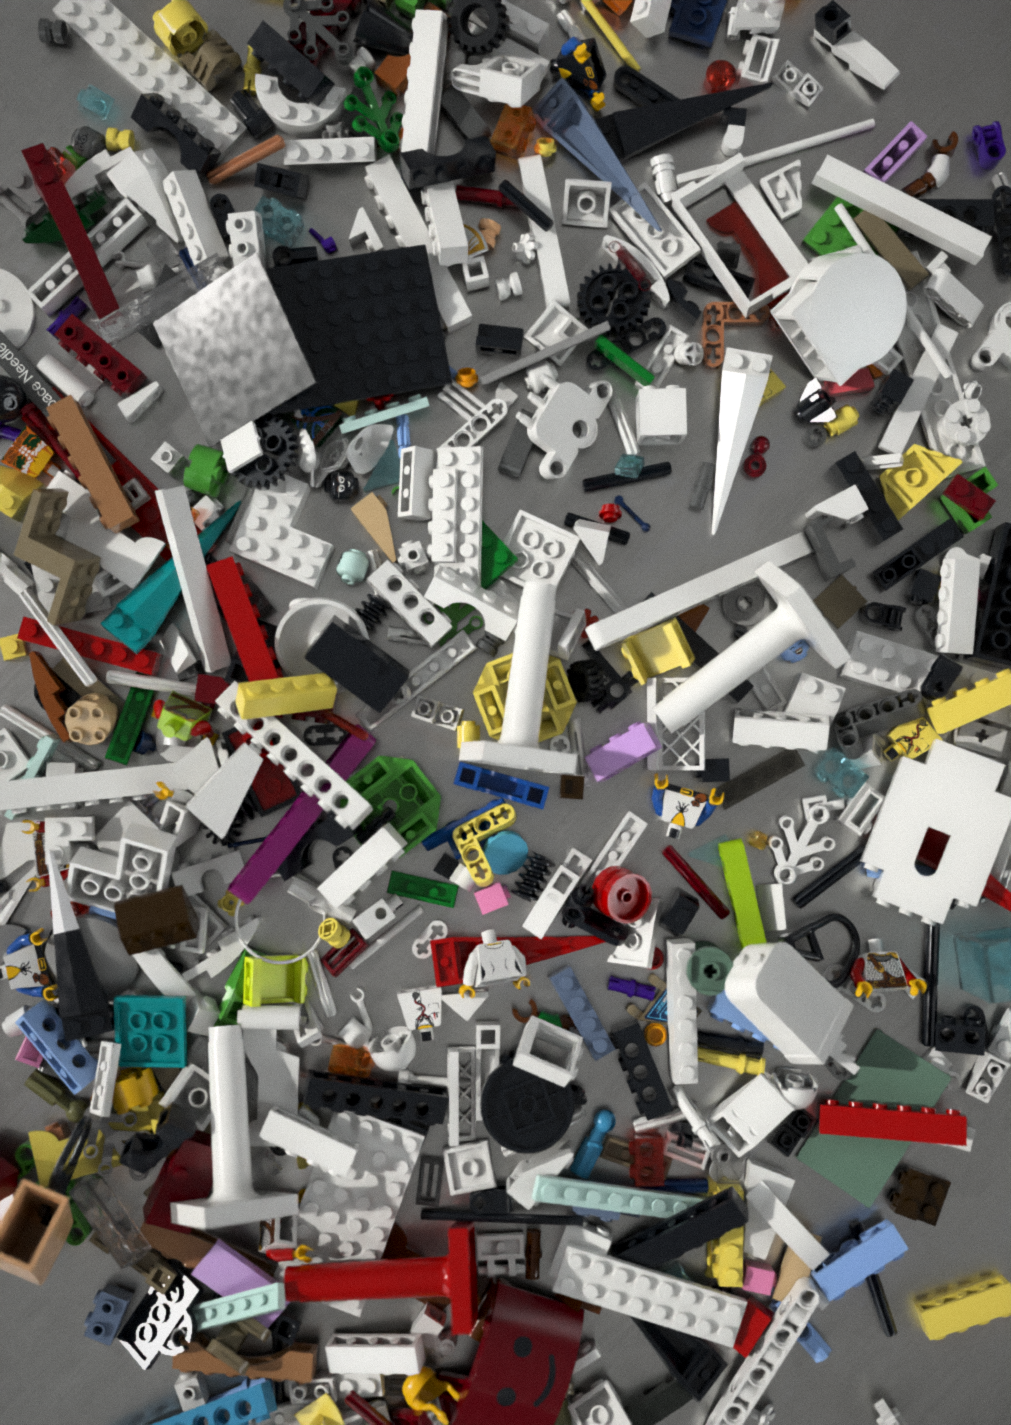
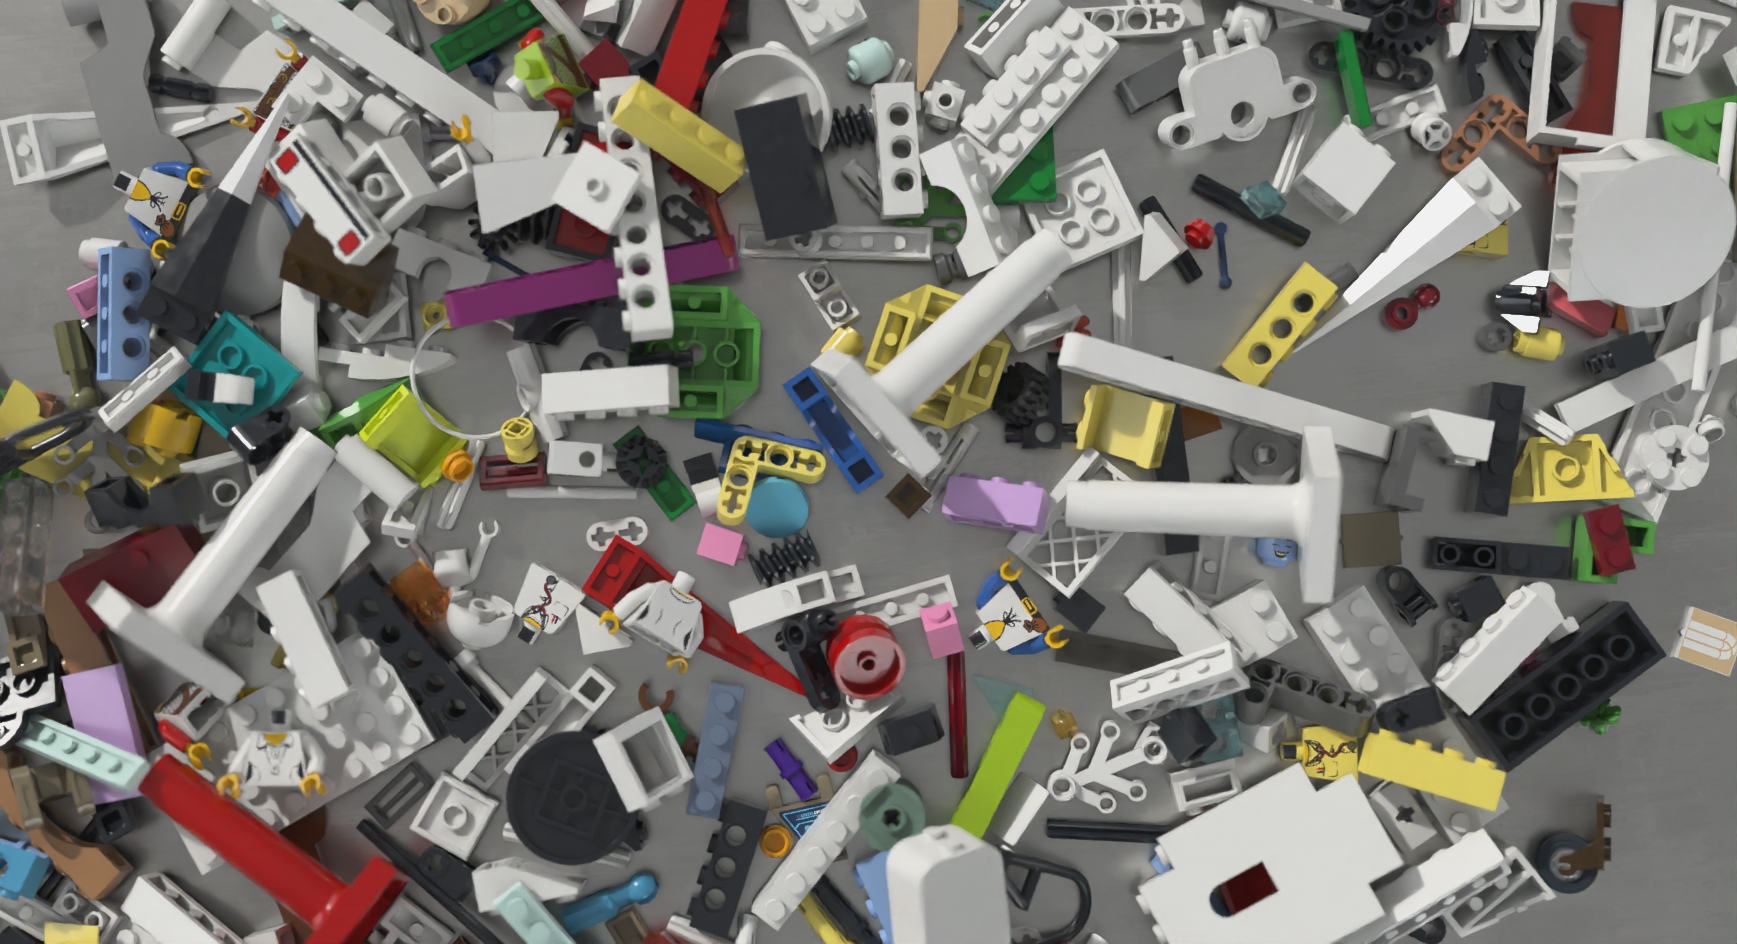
camera: 40 degrees right, 0 degrees up
none -> leg [185,369,255,405]
none -> white torso [217,710,326,799]
none -> black piece [226,405,294,466]
none -> white brick [270,134,392,266]
none -> white brick [361,93,413,138]
none -> light orange plate [442,450,474,482]
none -> white plate [551,141,644,234]
none -> black gear [615,436,669,489]
none -> bright pink brick [919,601,964,659]
none -> white fence [1110,641,1250,726]
none -> black brick [1157,707,1218,764]
none -> light yellow brick [1222,262,1338,388]

